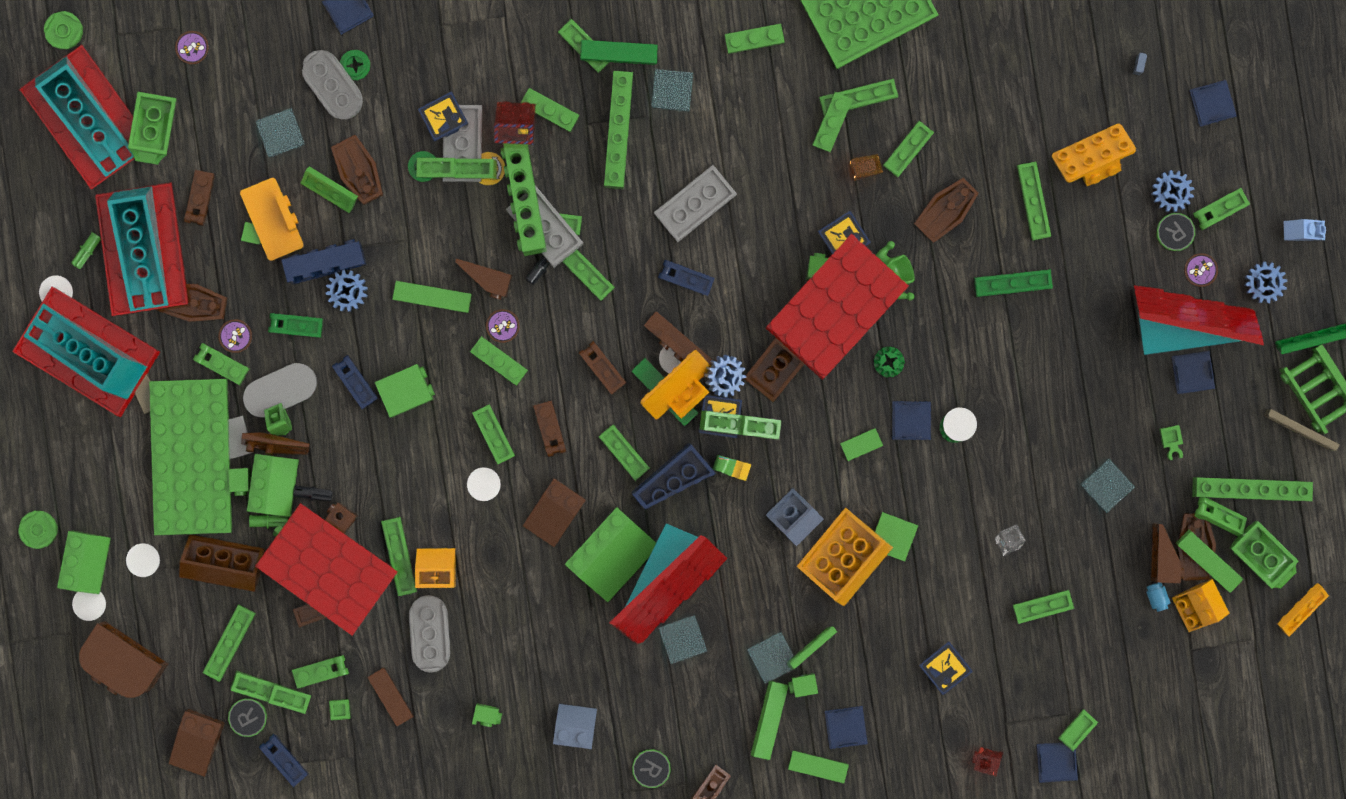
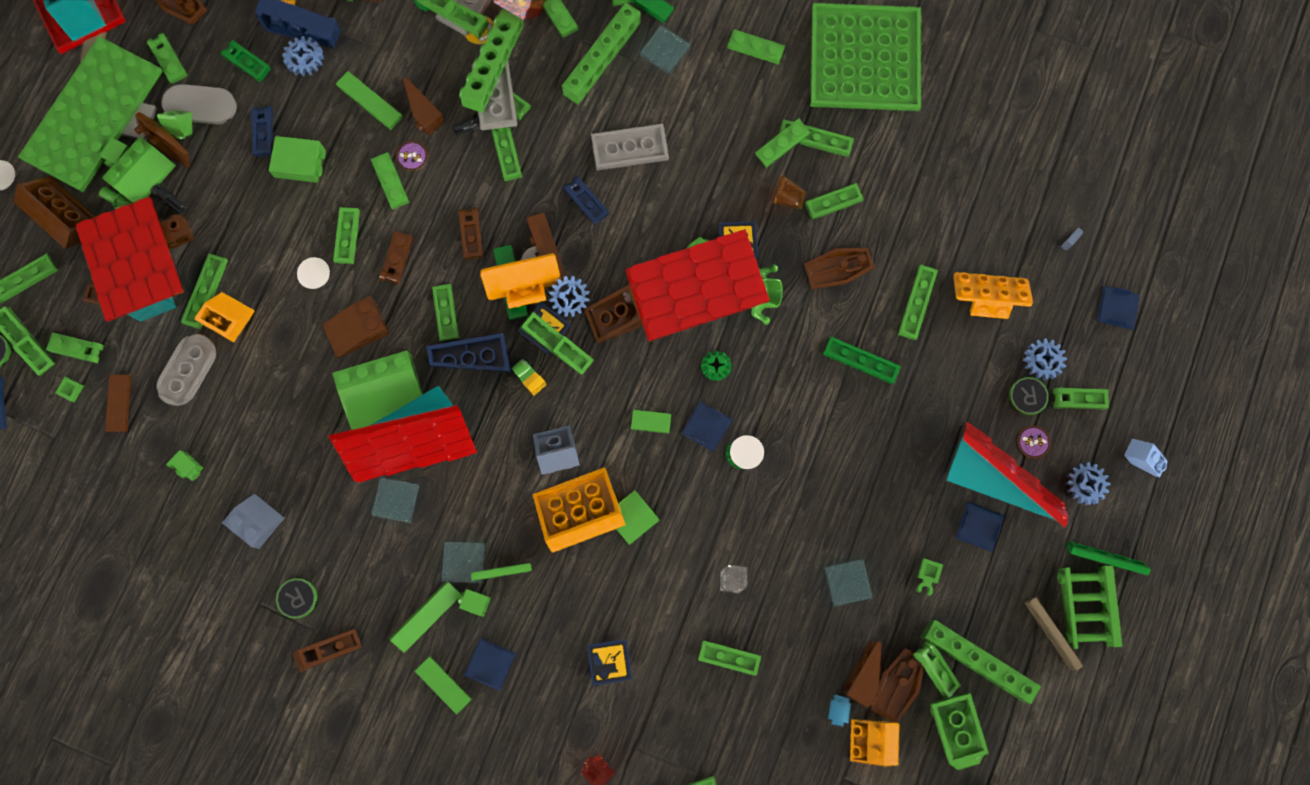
camera: 25 degrees right, 10 degrees down
sticker [219,319,252,353] -> none
bright green tile [1176,530,1243,593] -> none

